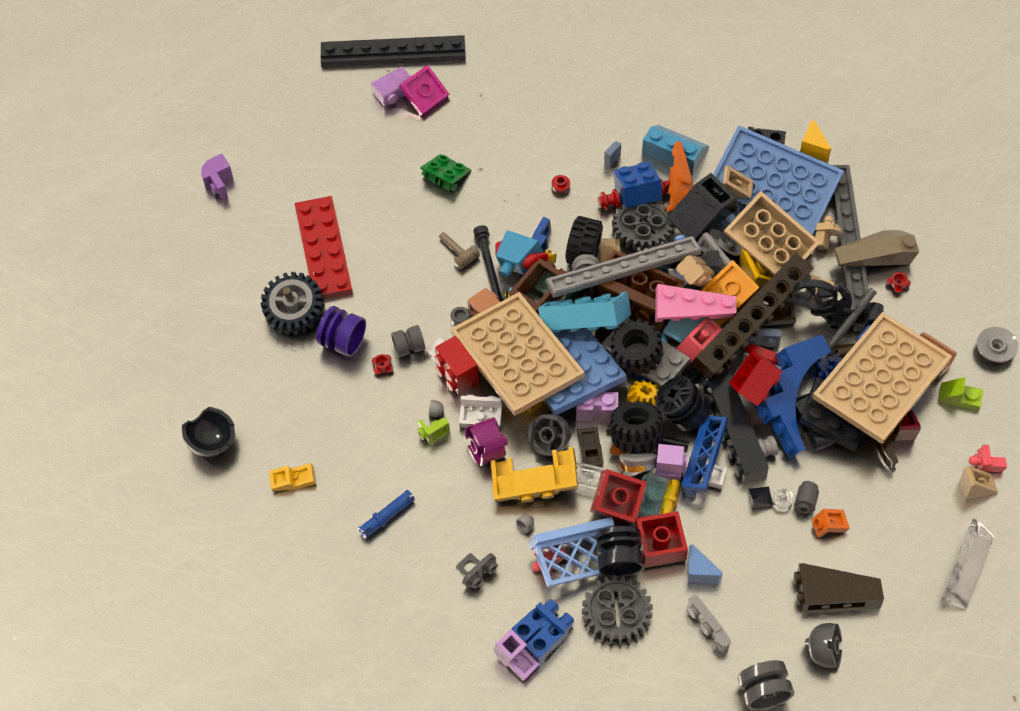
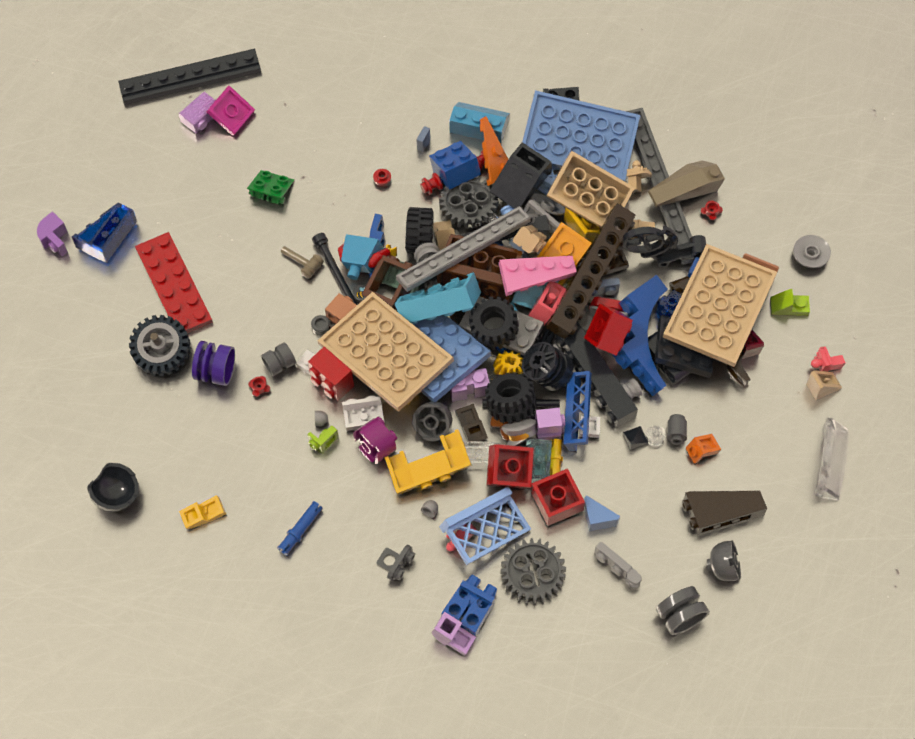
camera: 15 degrees left, 5 degrees up
black wheel [595,526,644,577] -> none
tan slope [722,165,753,199] -> none
yellow slope [800,120,831,163] -> none
dark grey bar [827,288,877,357] -> none
none -> clear blue wedge [71,202,137,263]

